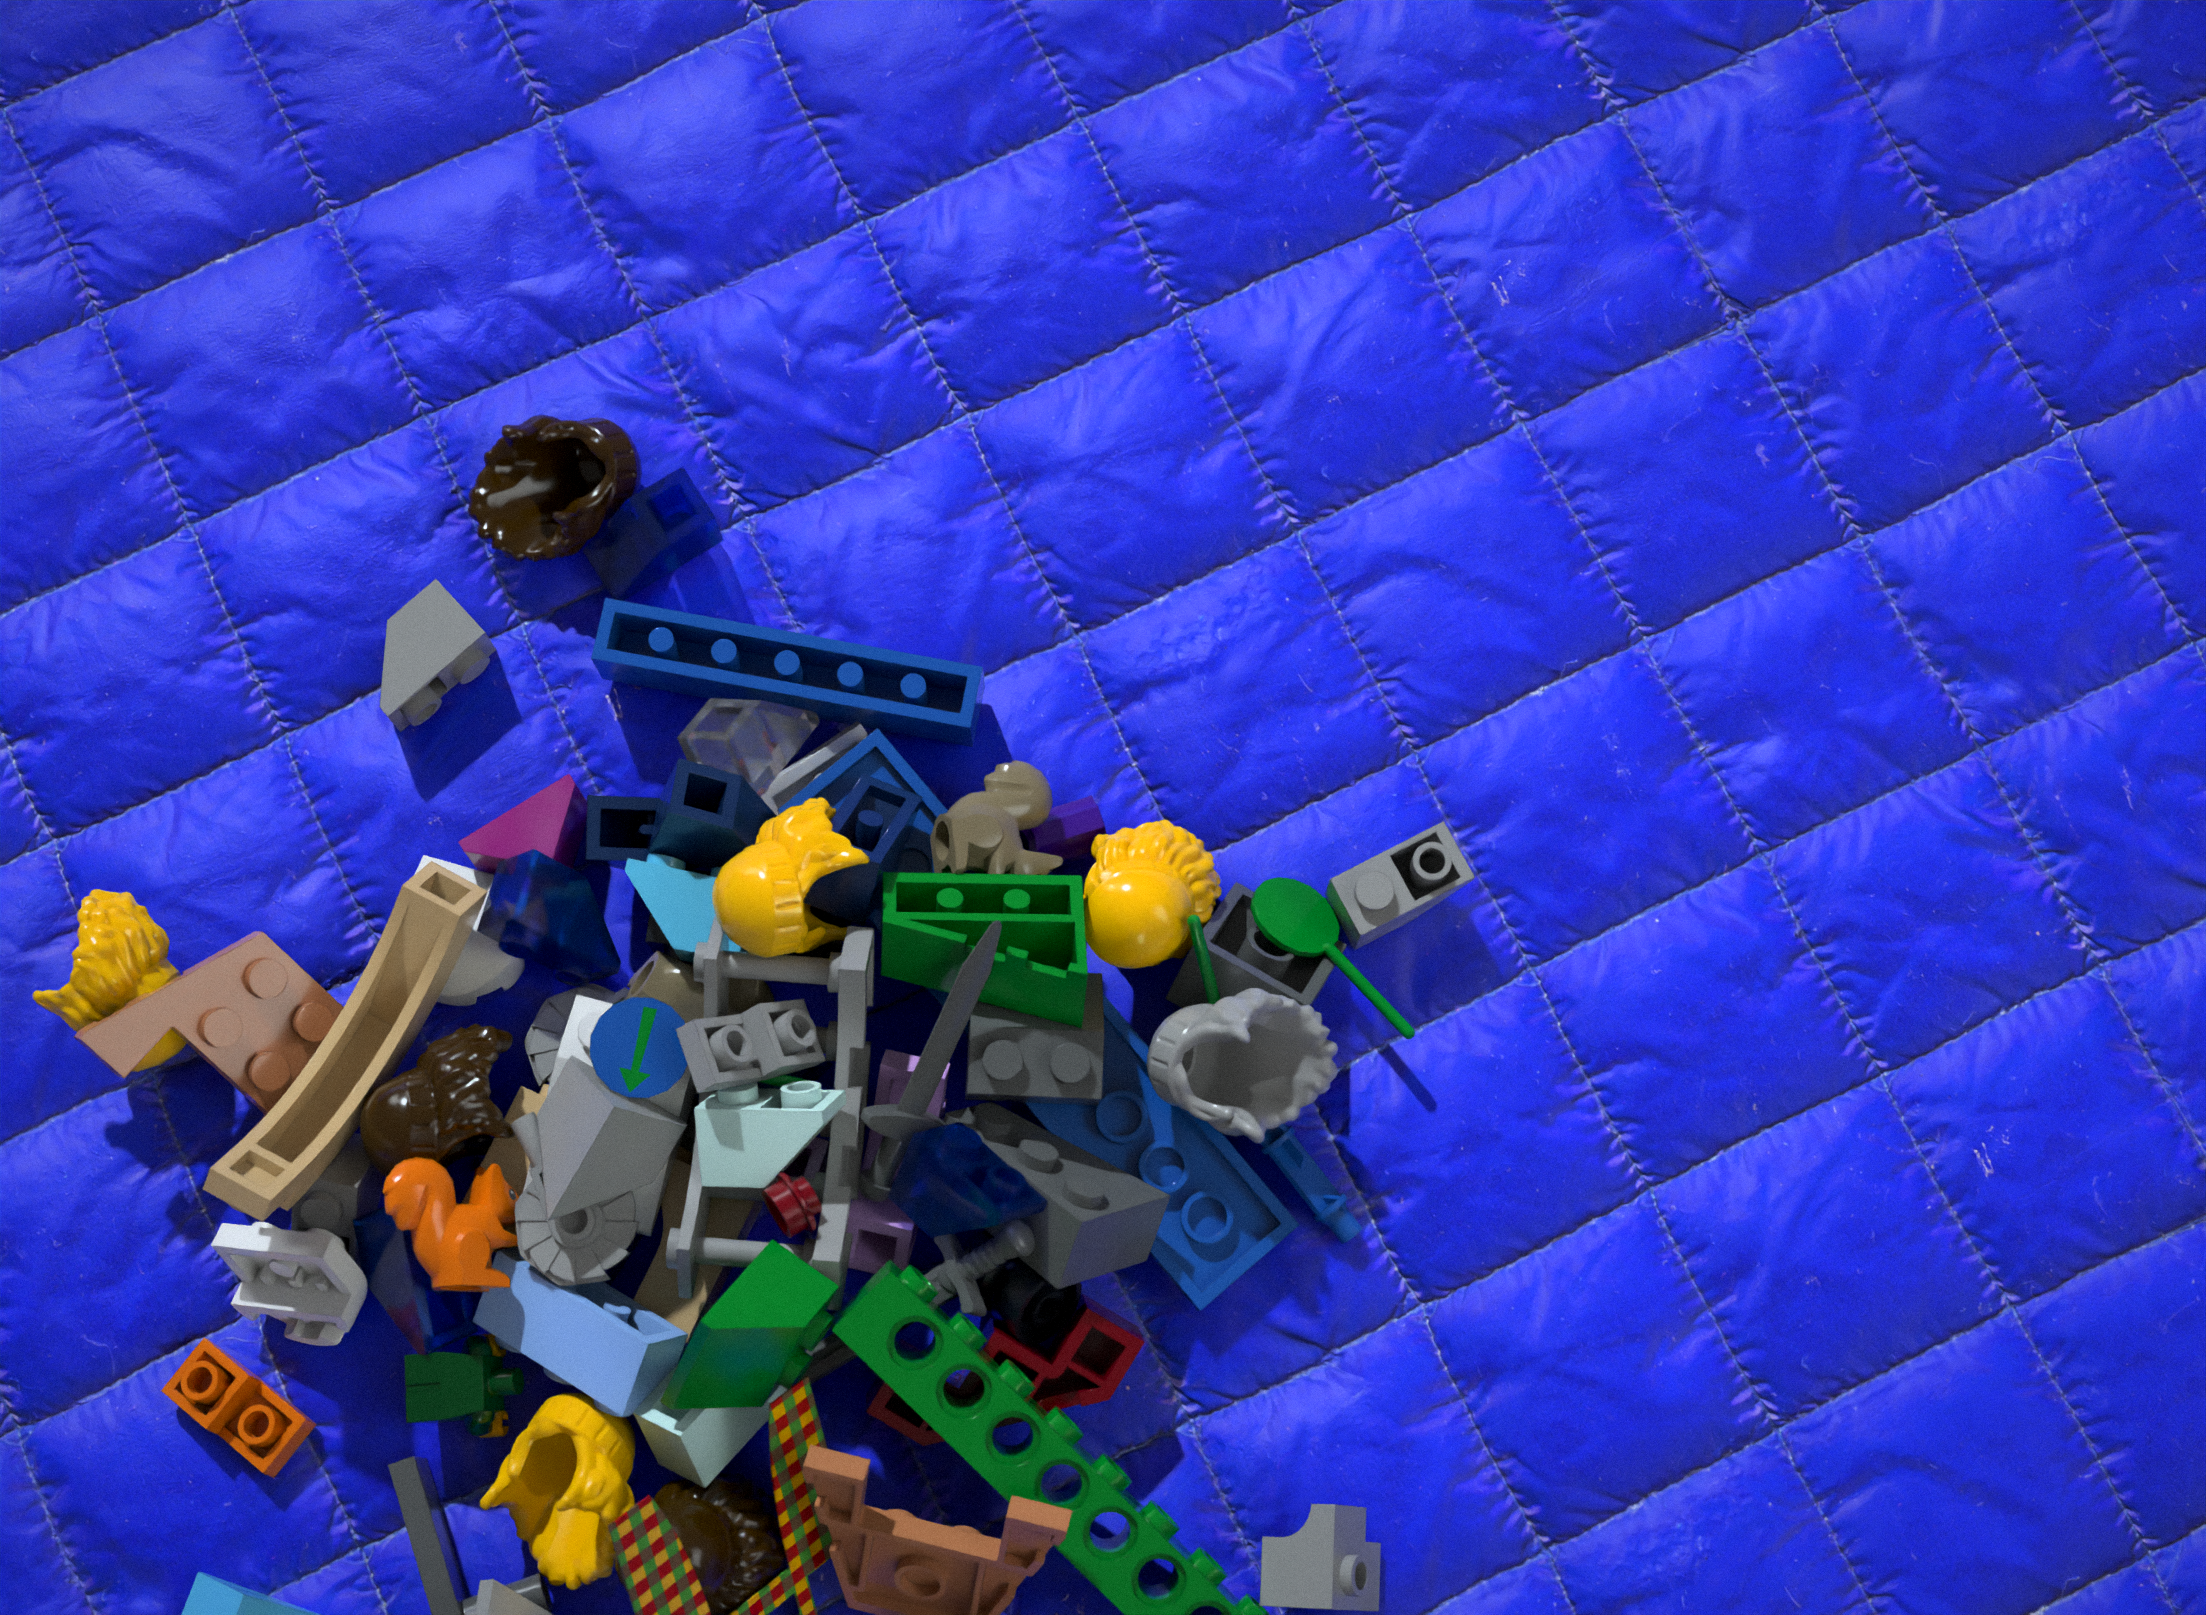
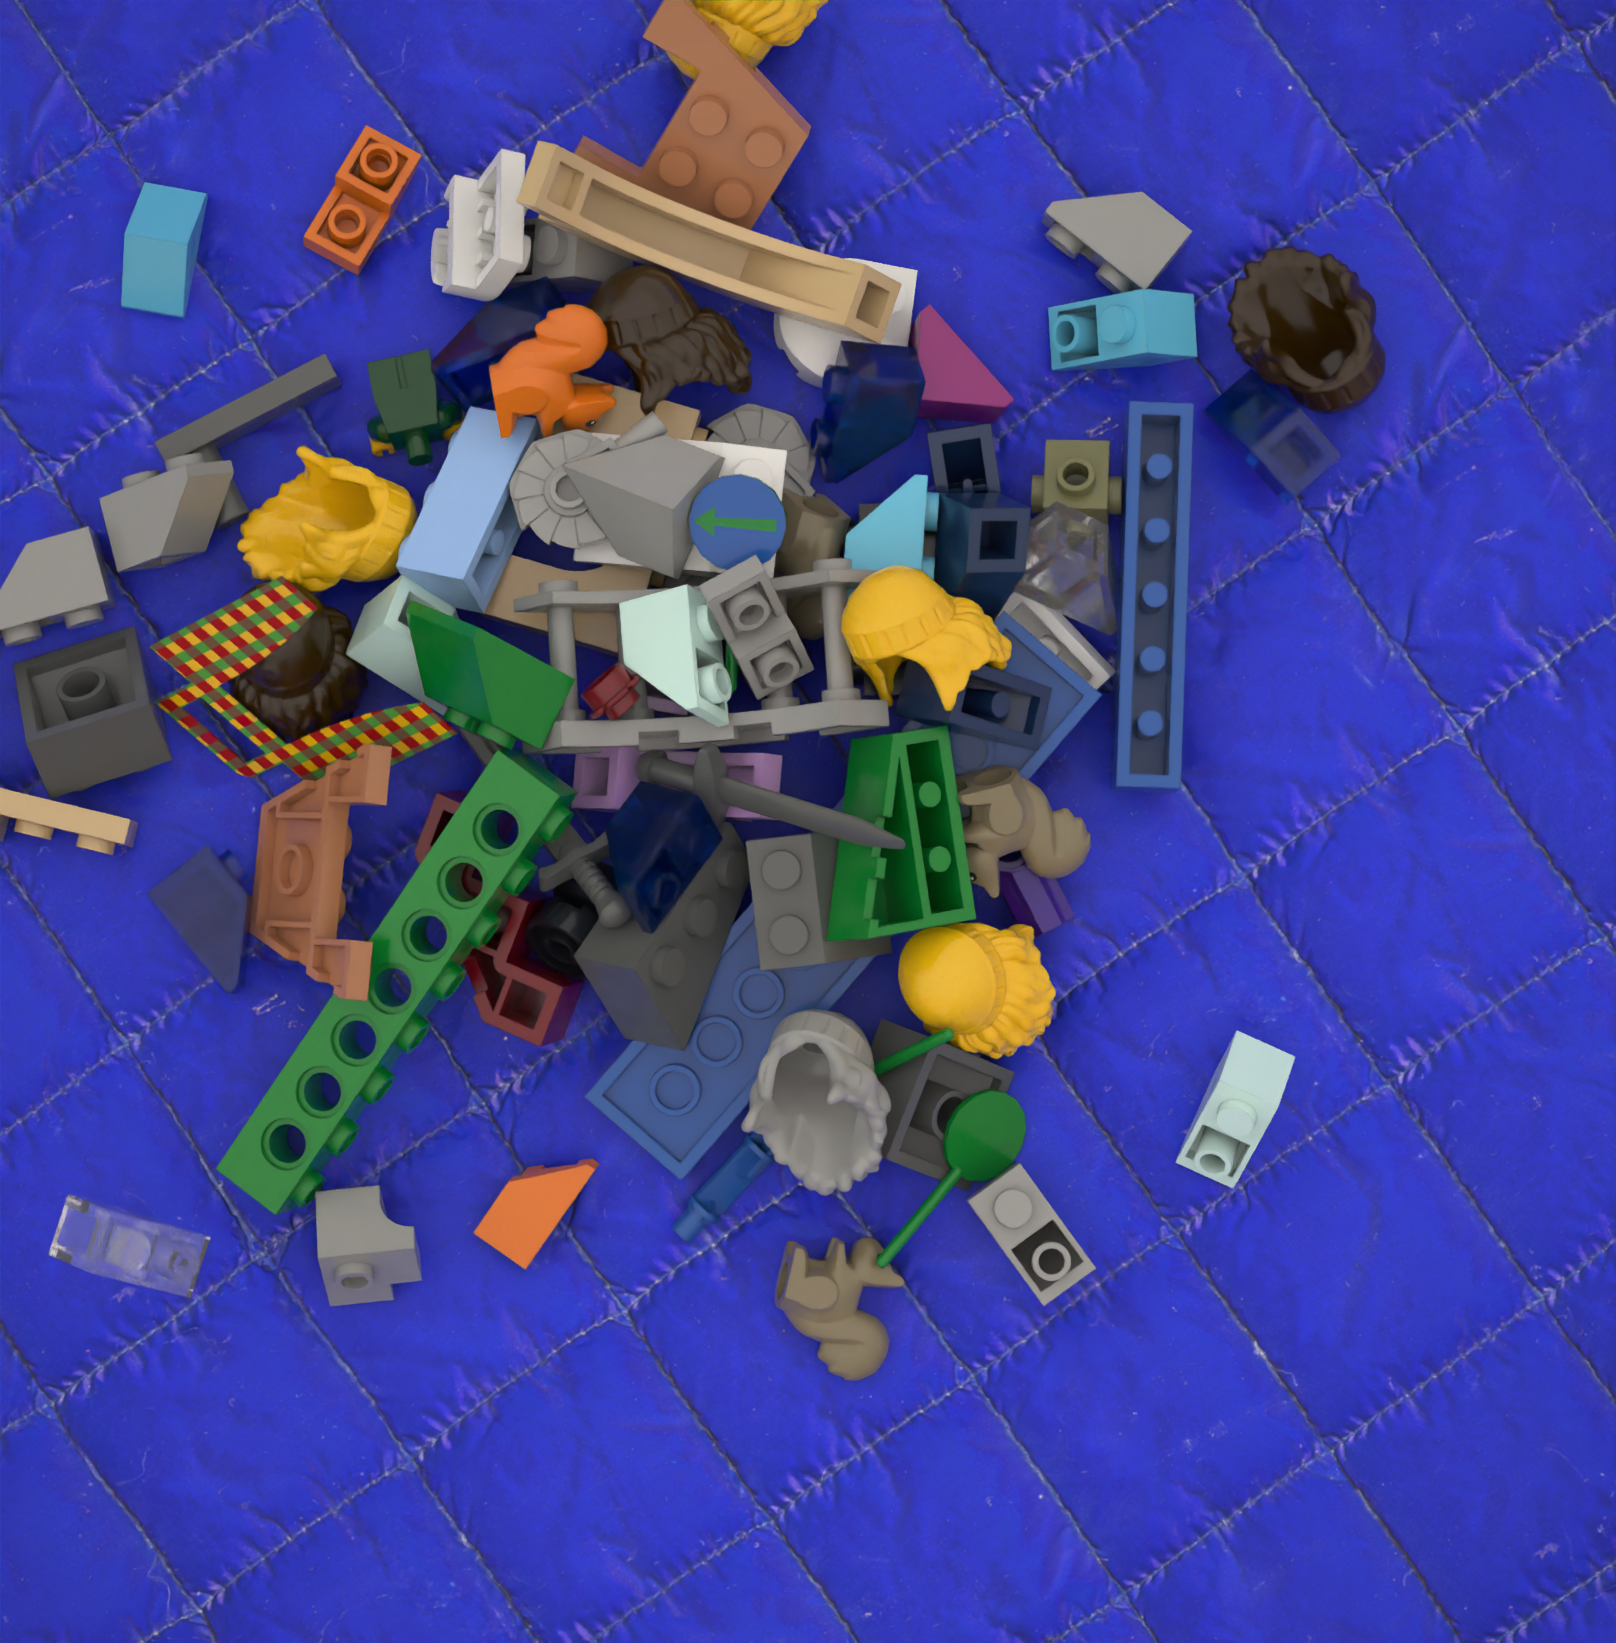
camera: 80 degrees right, 10 degrees up
none -> orange slope [473,1158,600,1270]
none -> dark tan animal [774,1236,905,1381]
none -> olive brick [1031,440,1122,543]
none -> medium azure slope [1048,289,1197,371]
none -> light aqua slope [1175,1031,1295,1189]

